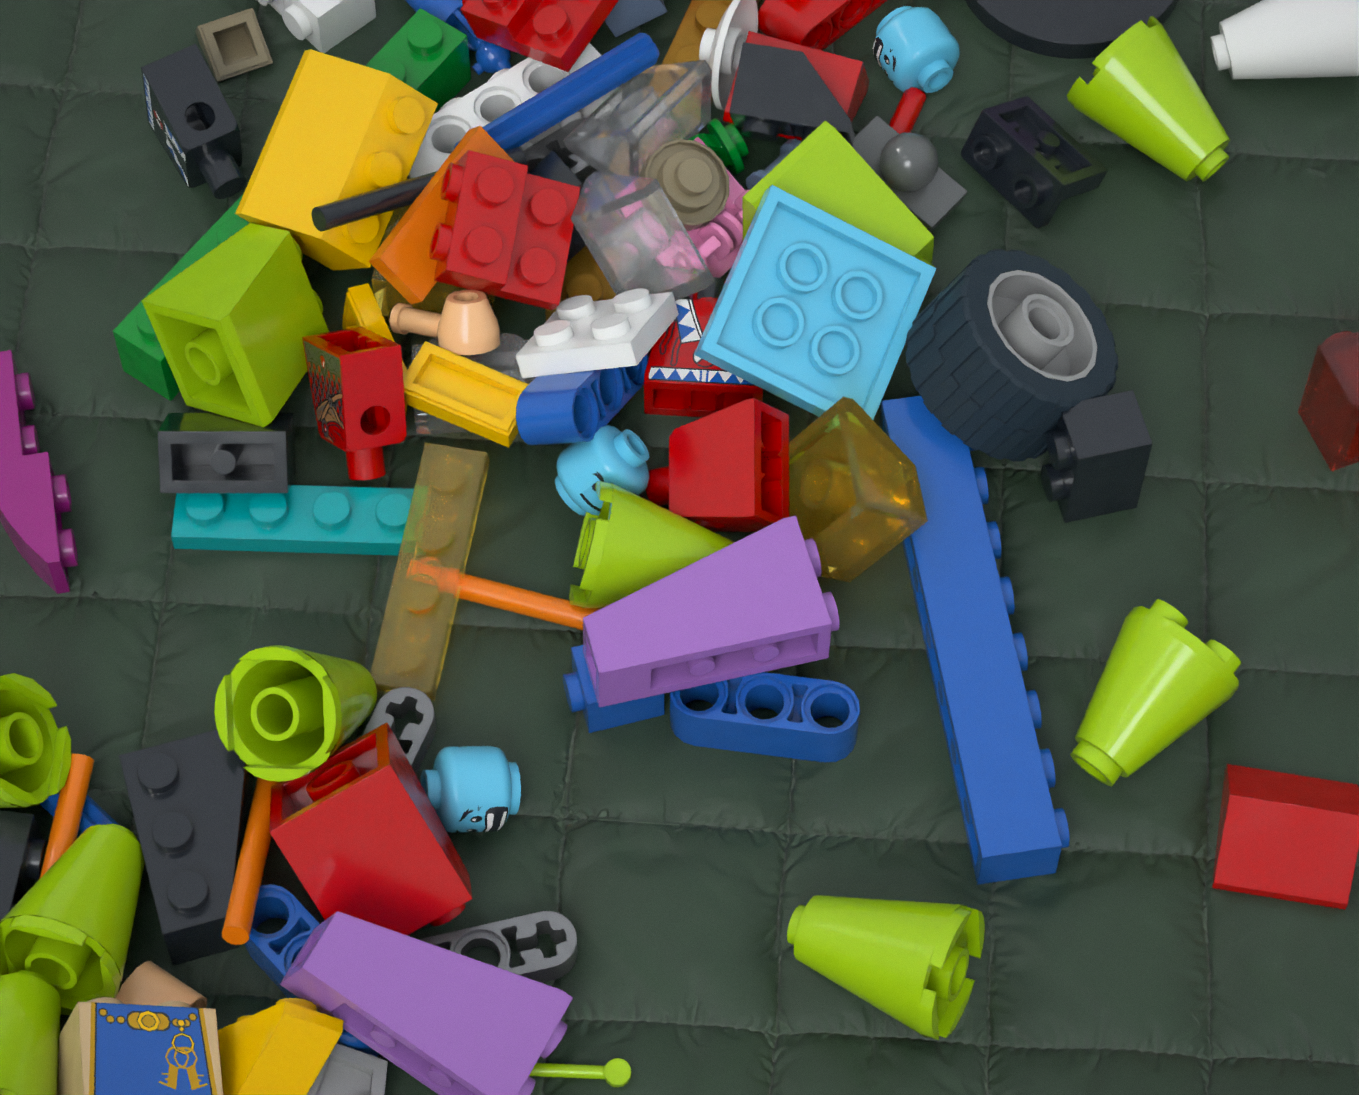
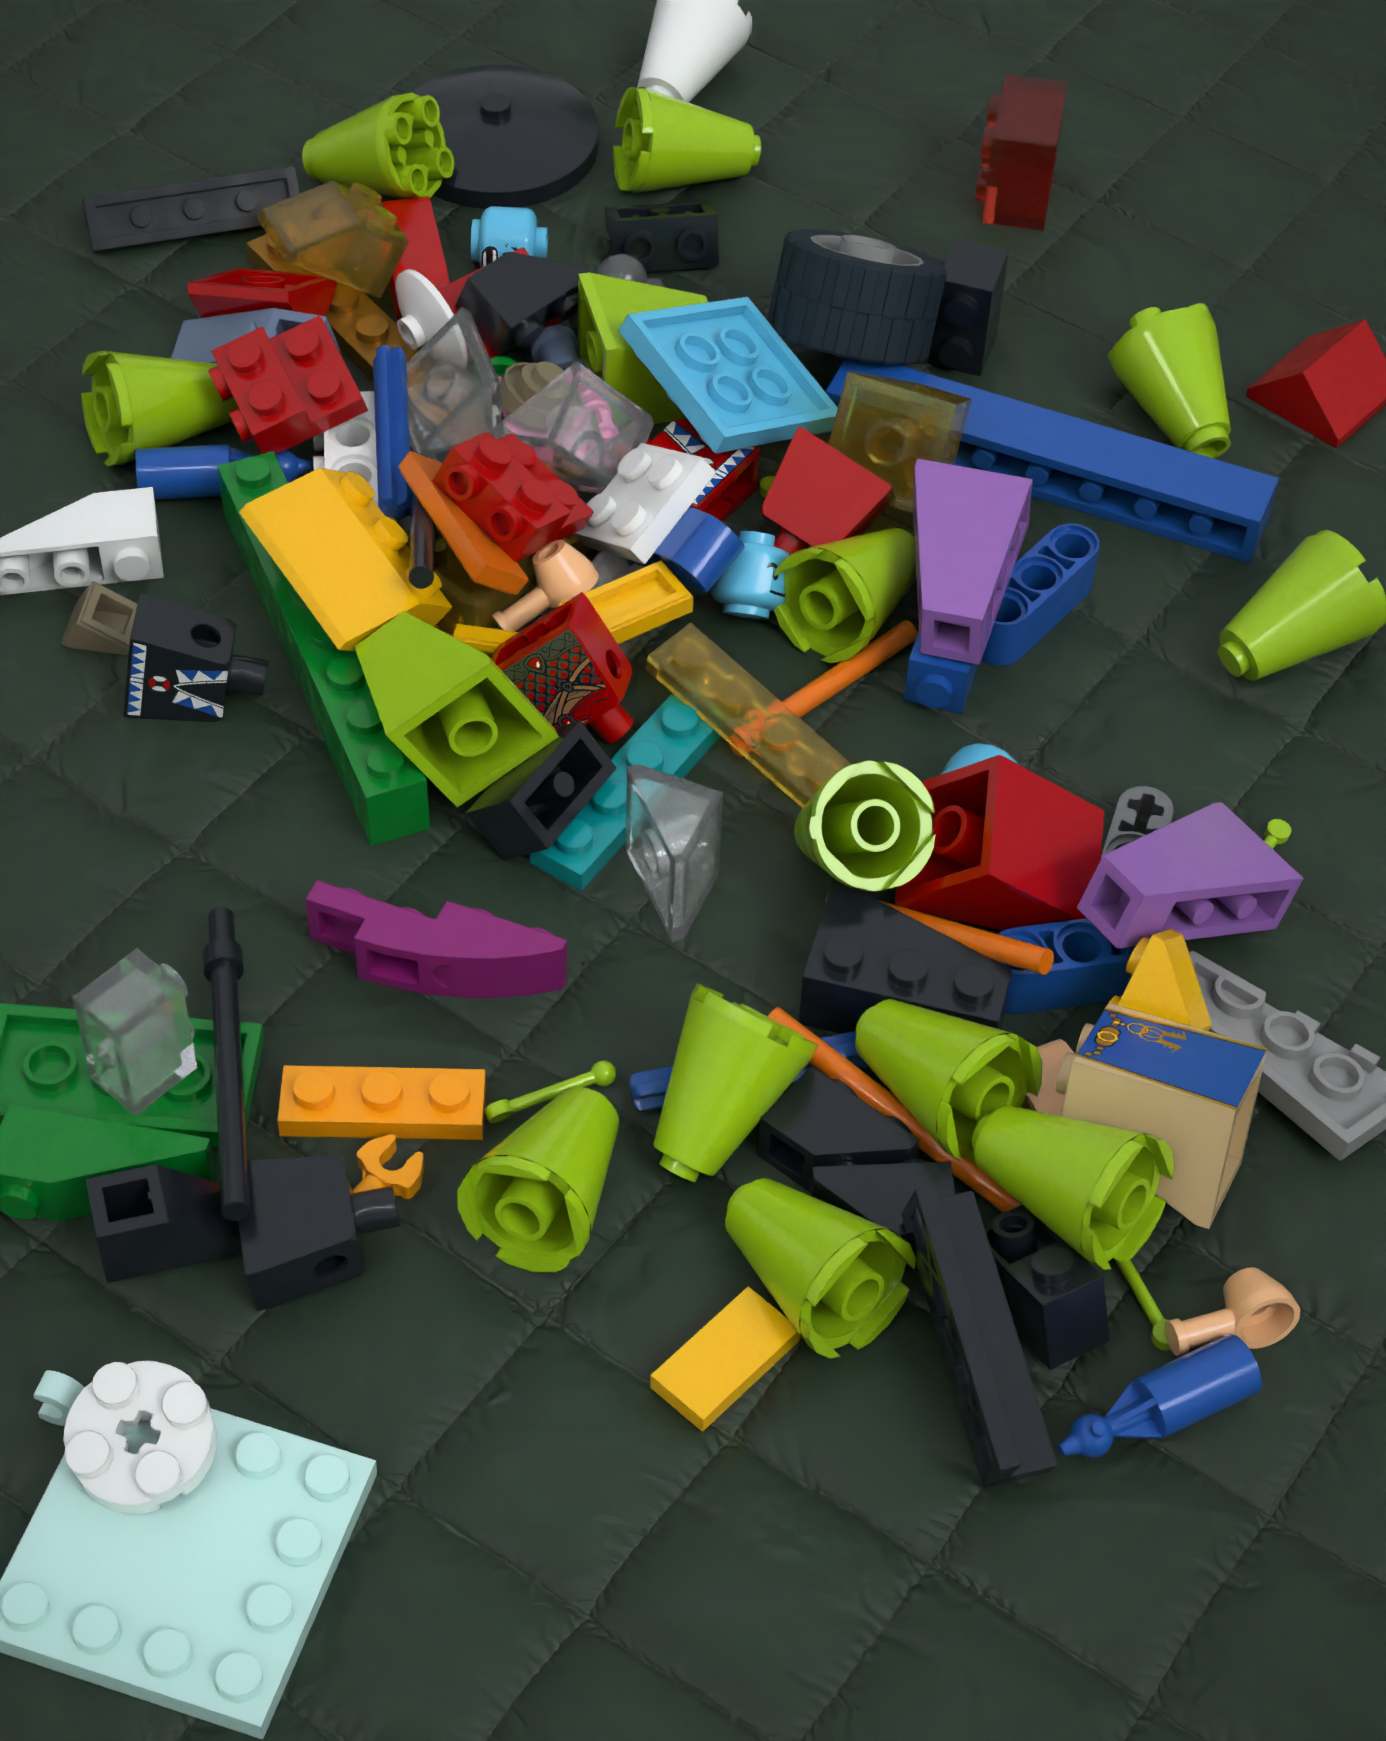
camera: 60 degrees left, 10 degrees down
none -> clear slope [626,764,723,942]

